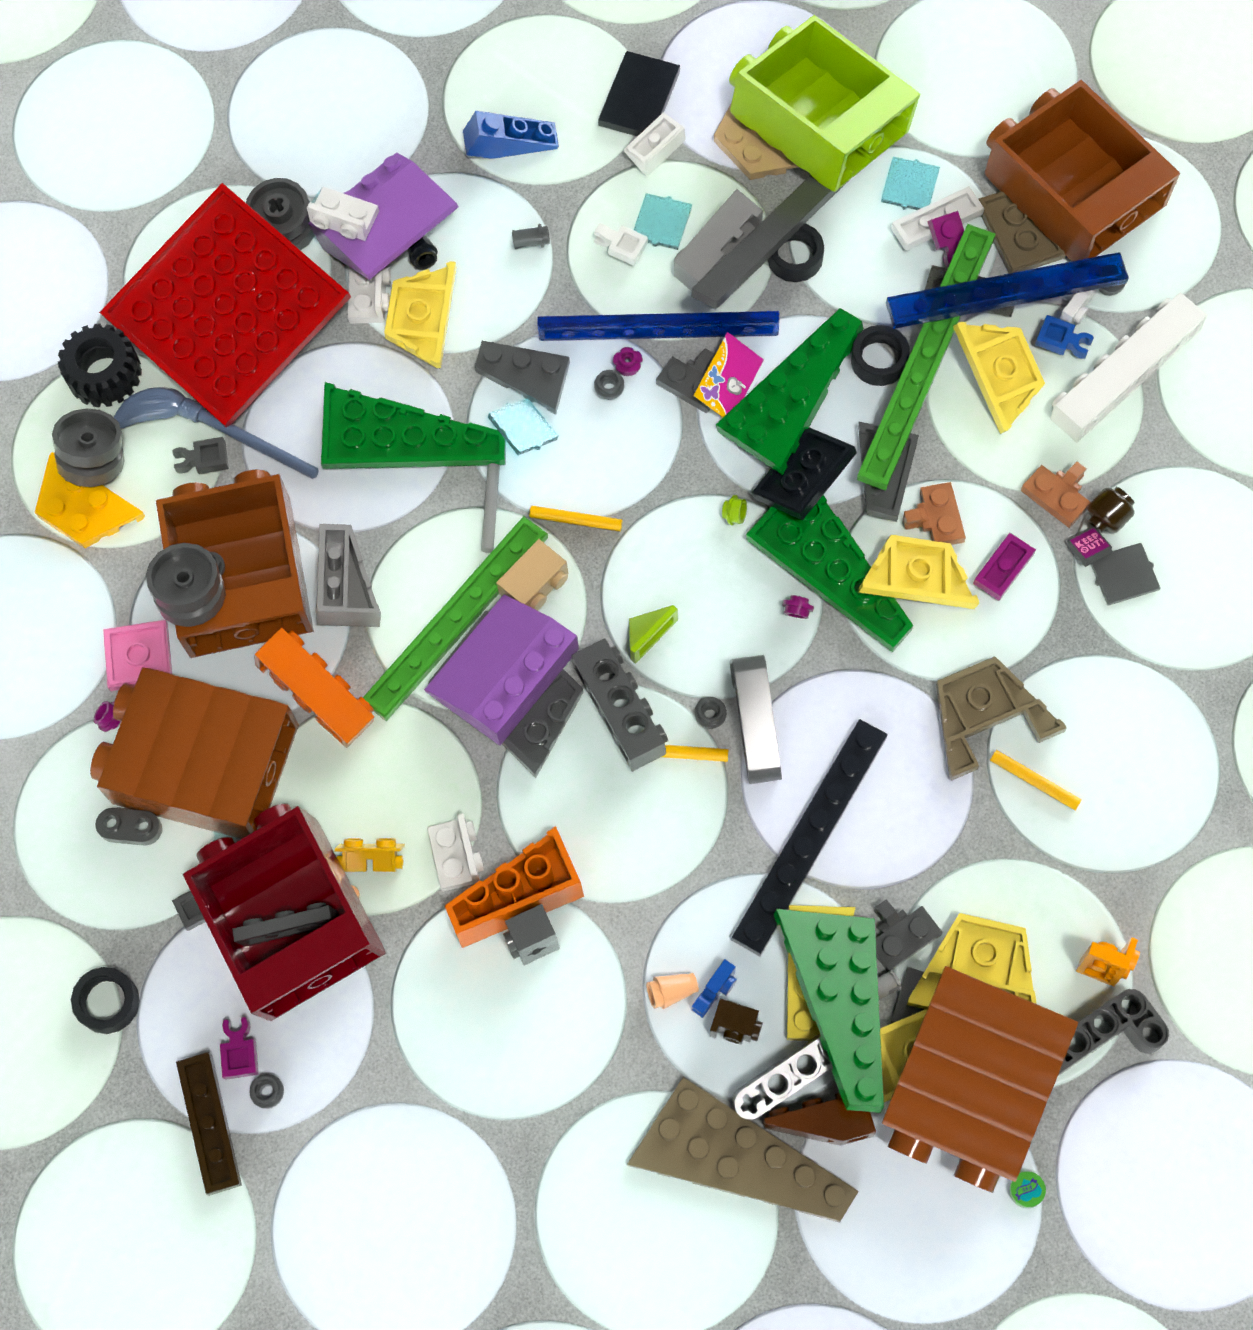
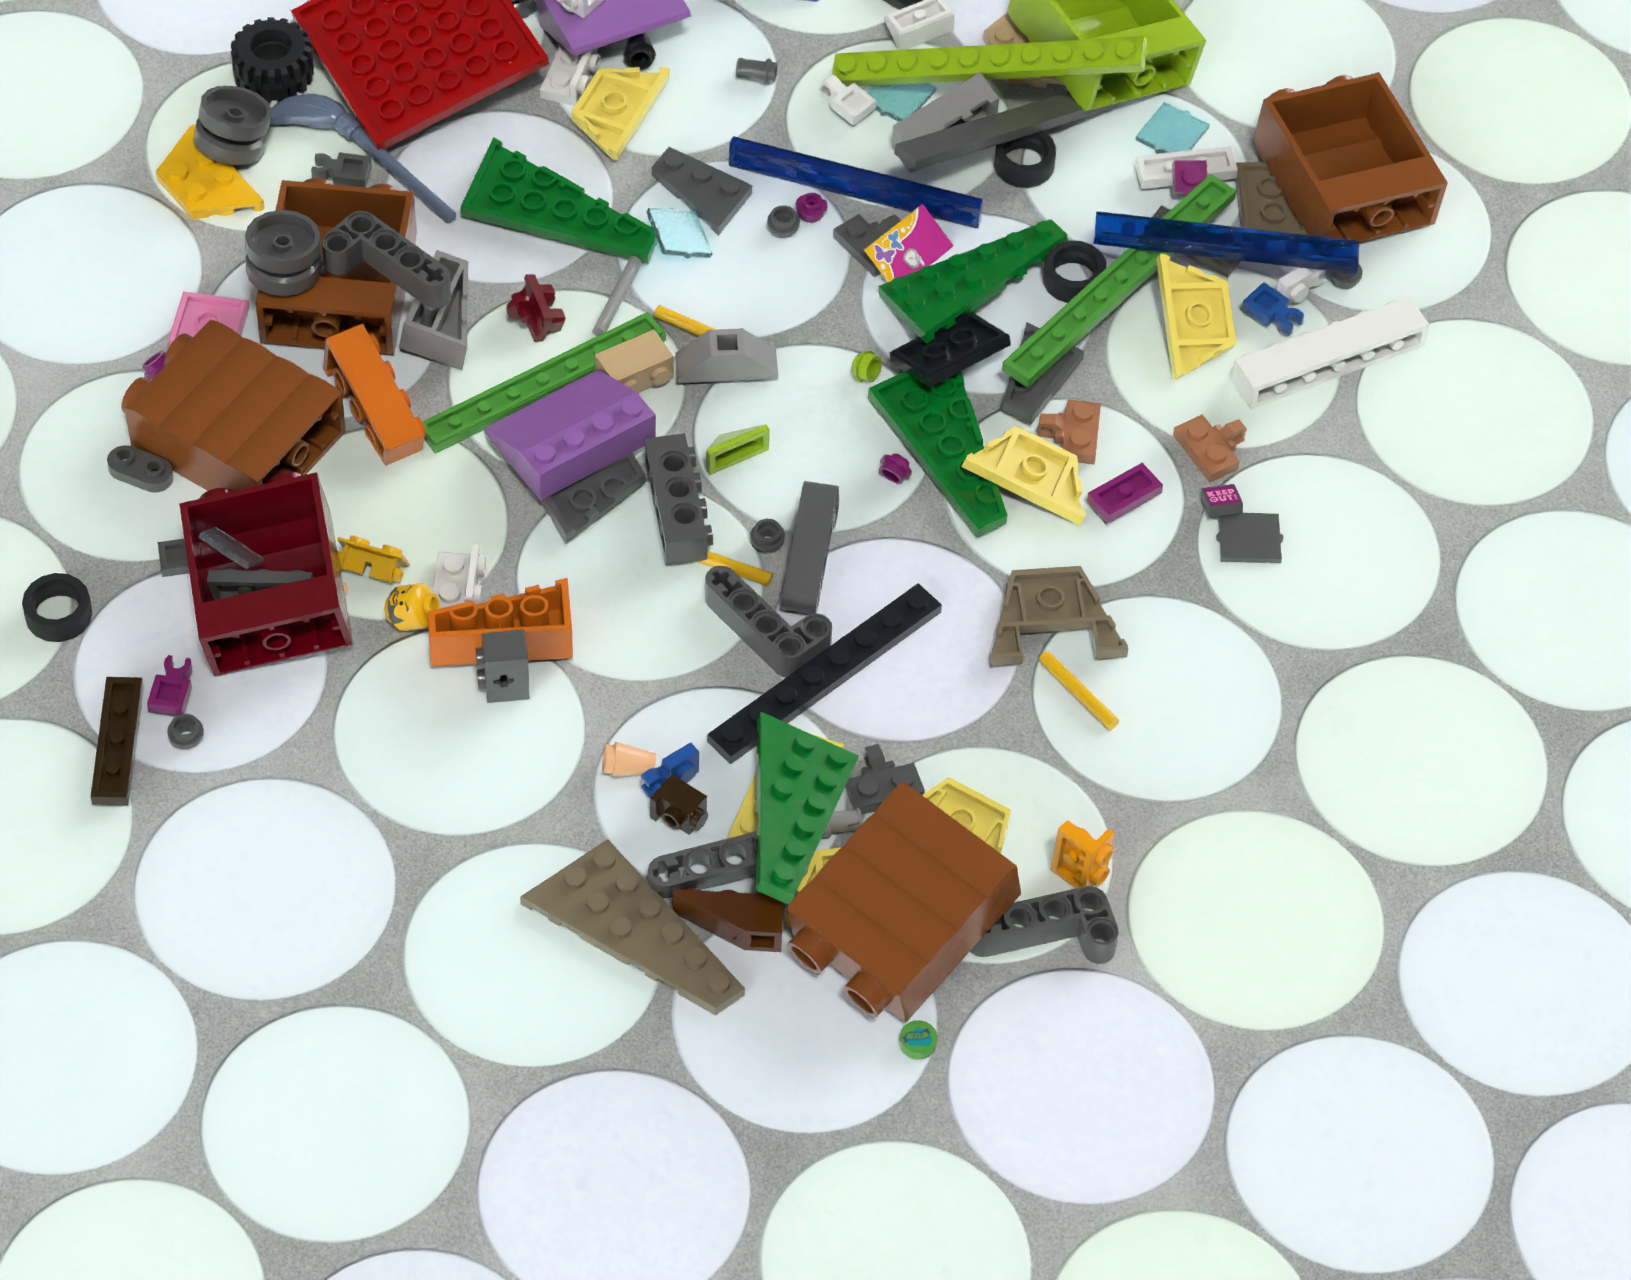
camera: 10 degrees right, 15 degrees down
dark brown head [1087,486,1135,533] -> none
none -> clear light blue piece [198,527,264,570]
none -> dark grey beam [322,211,451,309]
none -> yellow head [384,583,440,631]
none -> dark red hips [506,274,566,341]
none -> light grey slope [675,328,778,383]
none -> dark grey beam [705,566,832,678]
none -> lime plate [832,36,1147,87]

